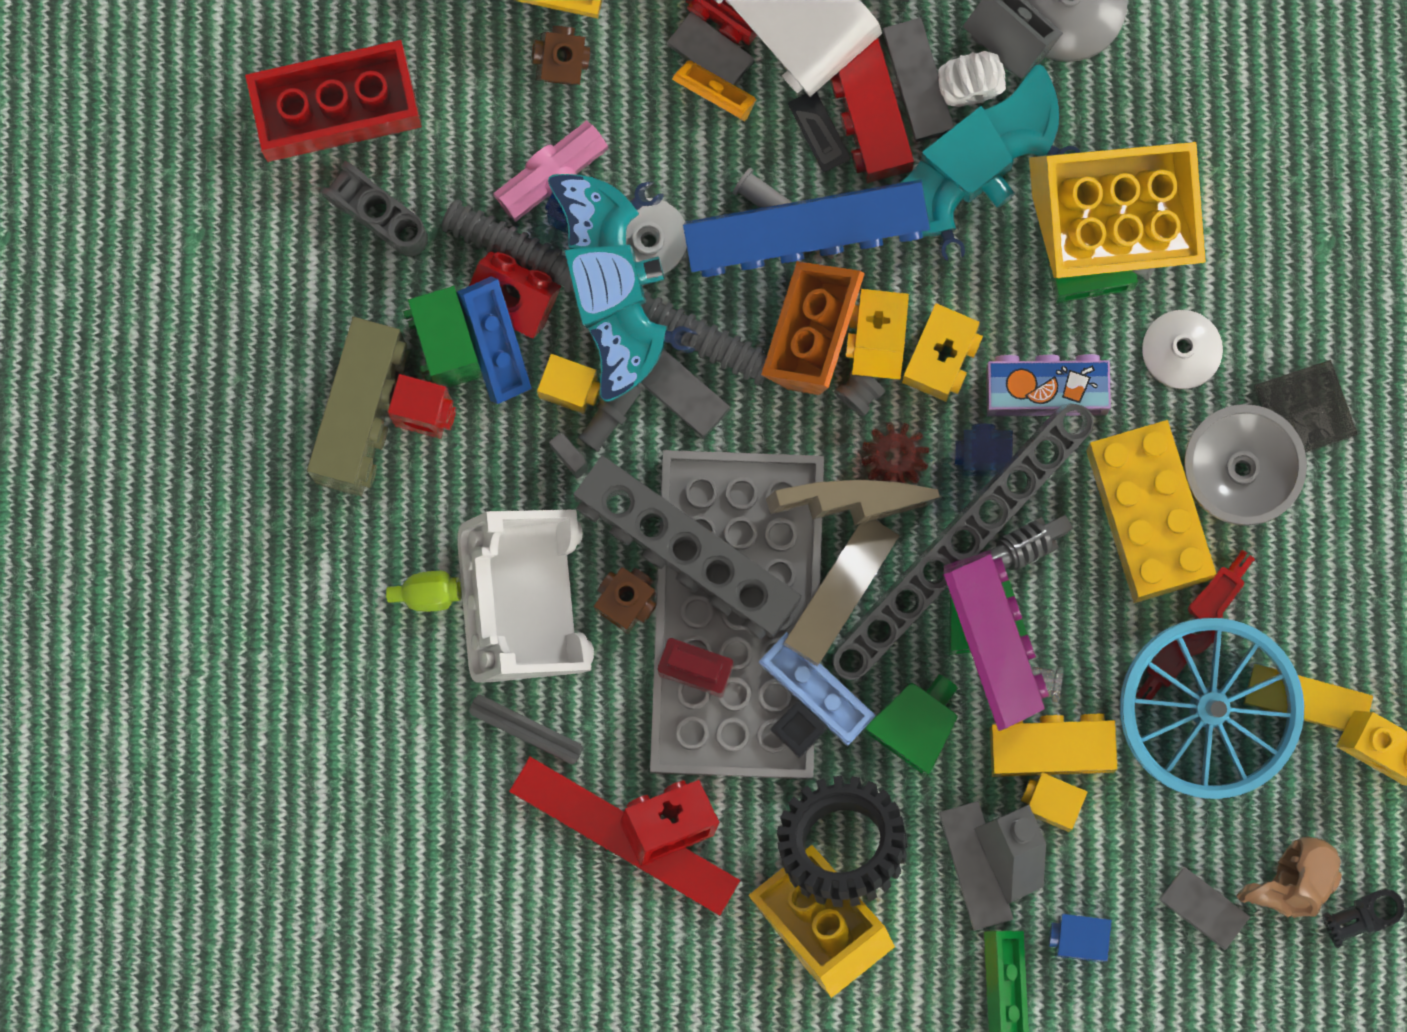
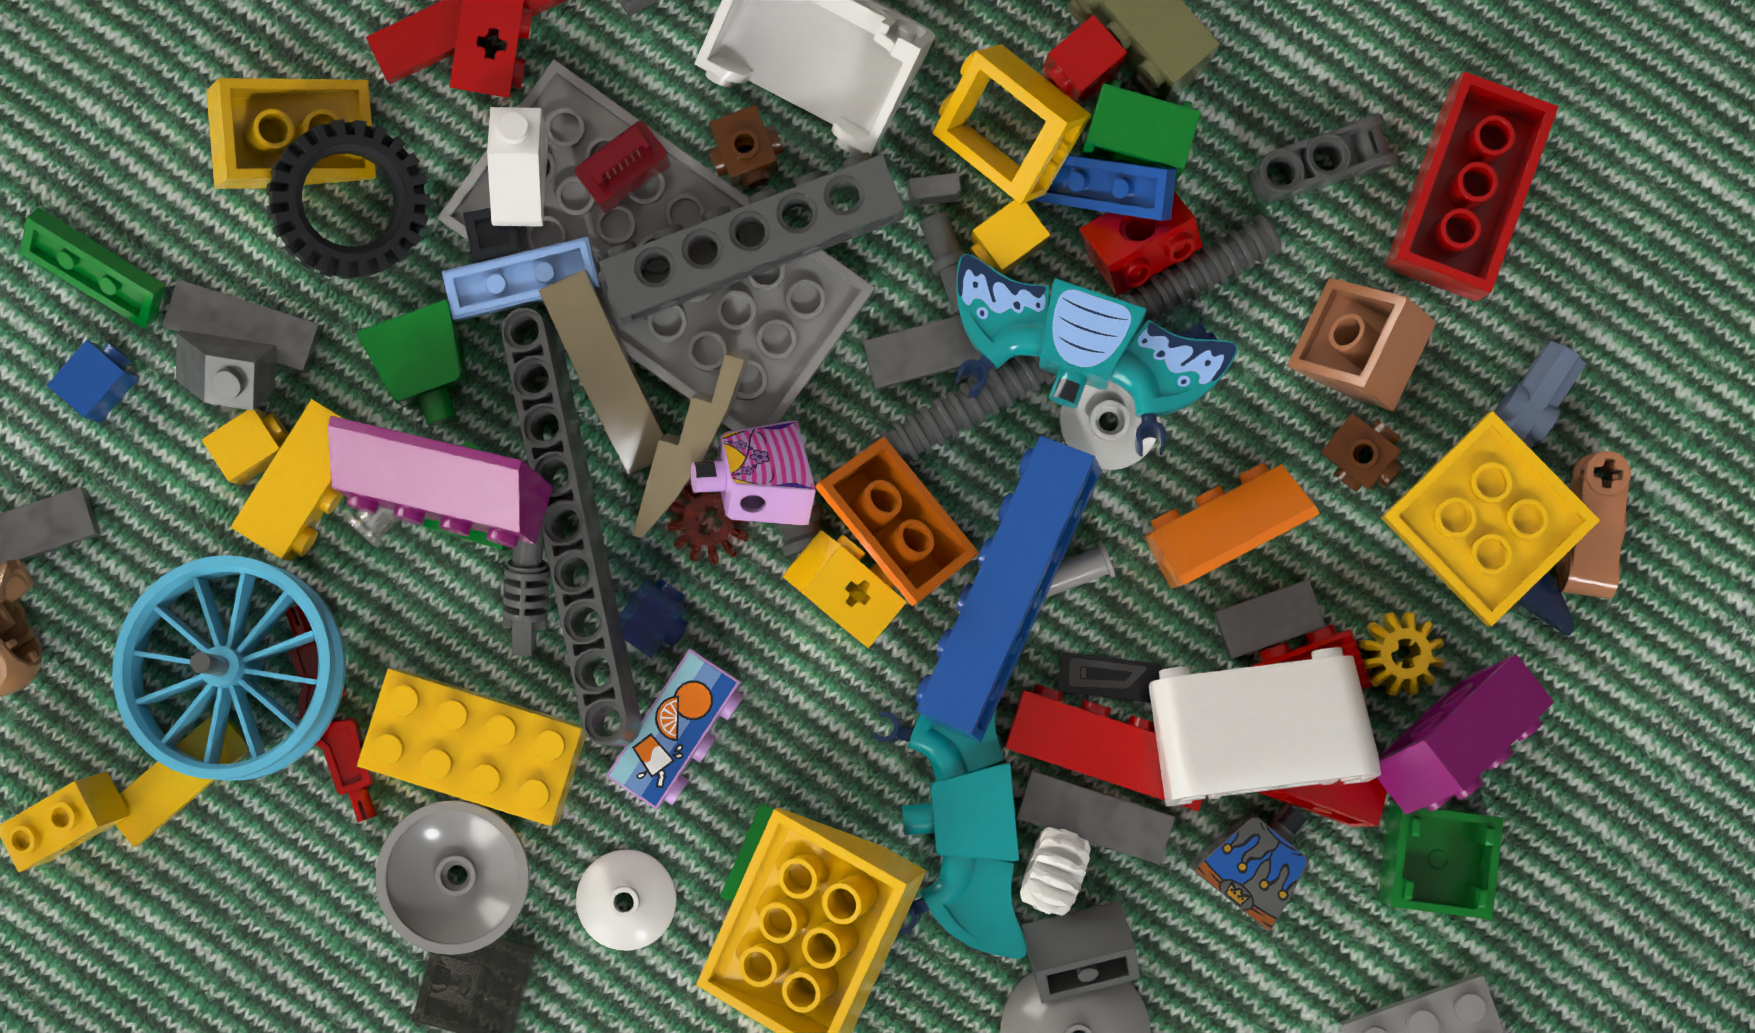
camera: 115 degrees right, 5 degrees up
bright pink piece [493,120,608,222] -> none
light orange slope [672,60,757,122] -> none
yellow brick [902,303,983,402] -> none
none -> white slope [487,107,548,226]
none -> lavender torso [691,421,816,525]
none -> yellow window [932,44,1091,204]
none -> orange slope [1143,462,1320,589]
none -> nougat slope [1287,278,1436,411]

